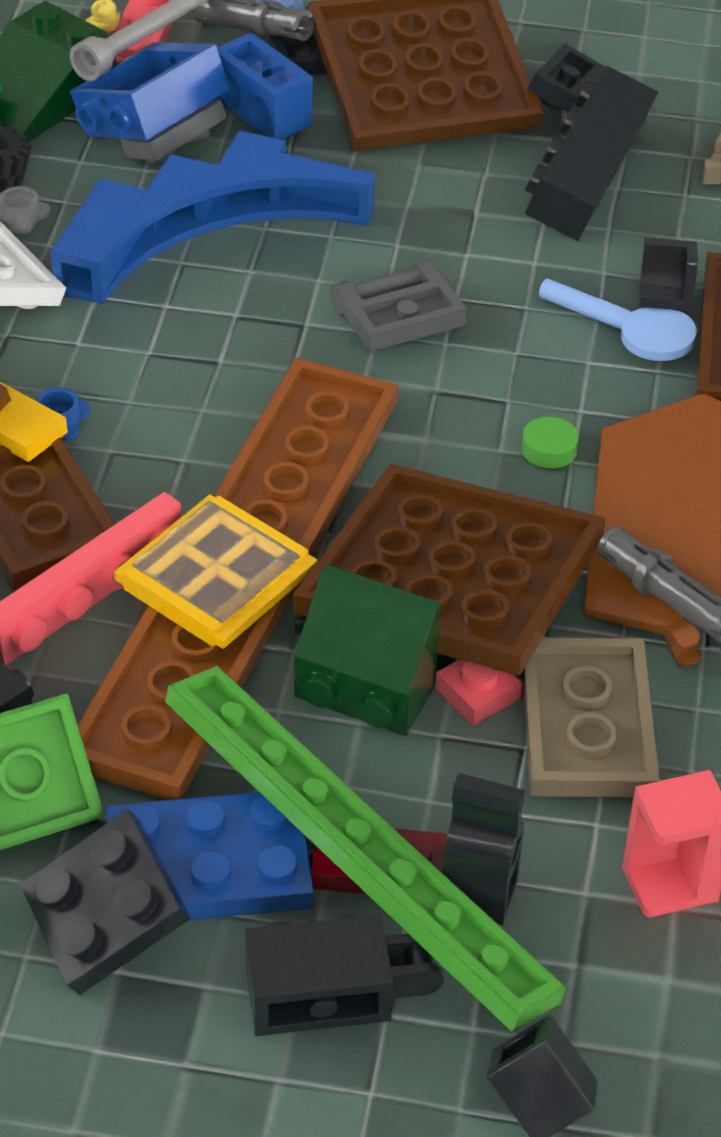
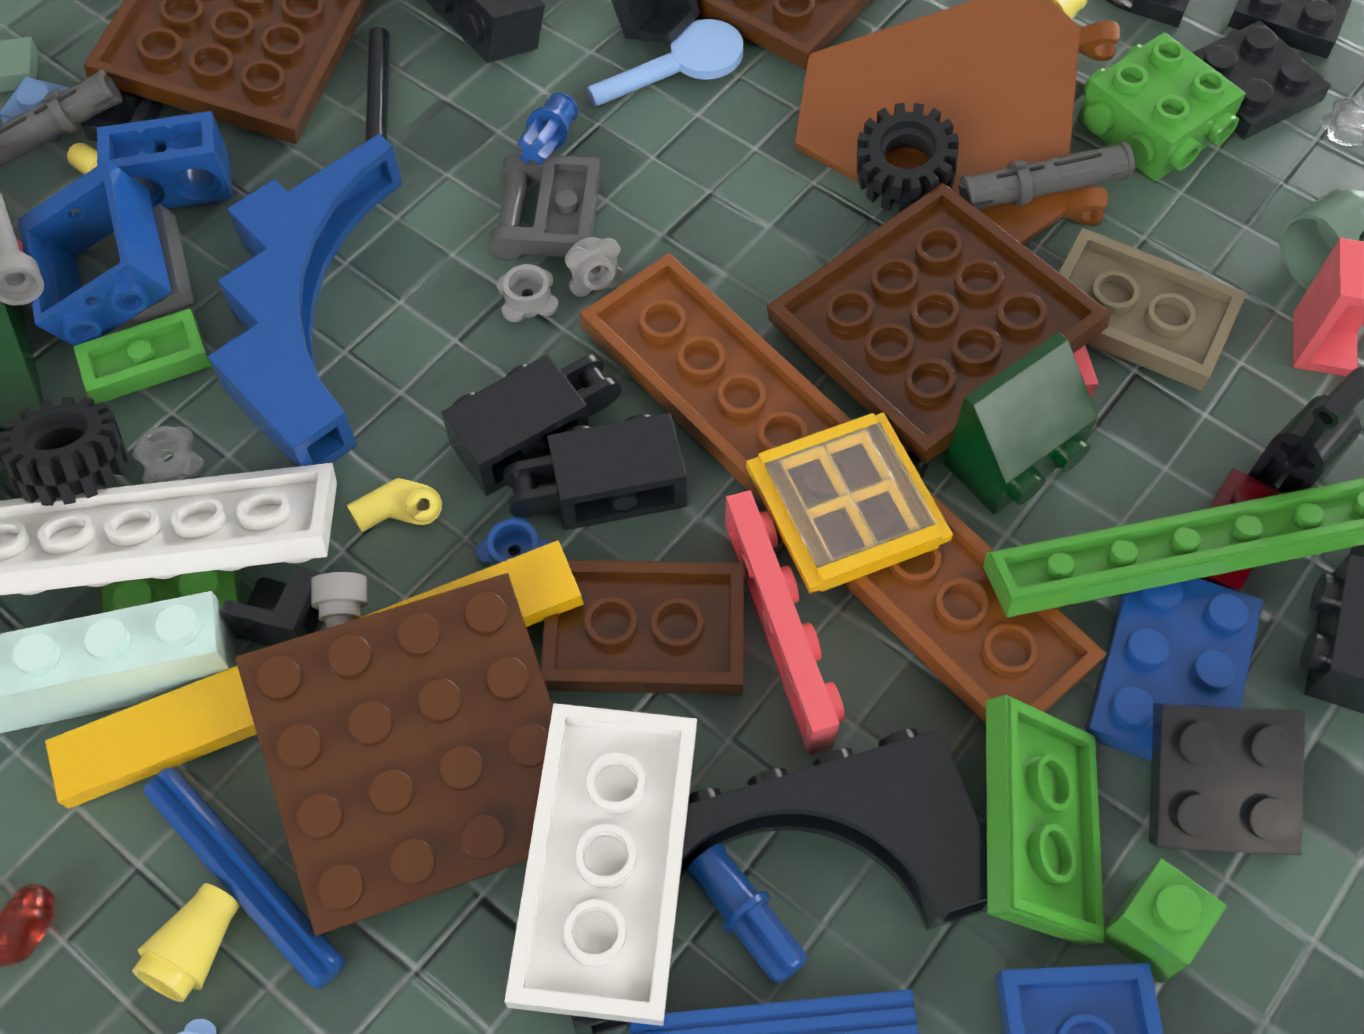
camera: 60 degrees left, 15 degrees up
bright green tile [522,416,579,469] -> none
none -> bright green plate [73,308,212,405]
none -> light yellow arm [346,478,442,533]
none -> black bar [365,27,390,142]
none -> black brick [441,354,622,497]
none -> light grey plate [497,264,559,322]
none -> black brick [503,412,687,530]
none -> blue axle [518,92,578,165]
none -> light grey plate [565,237,624,297]
none -> black tyre [857,103,959,213]

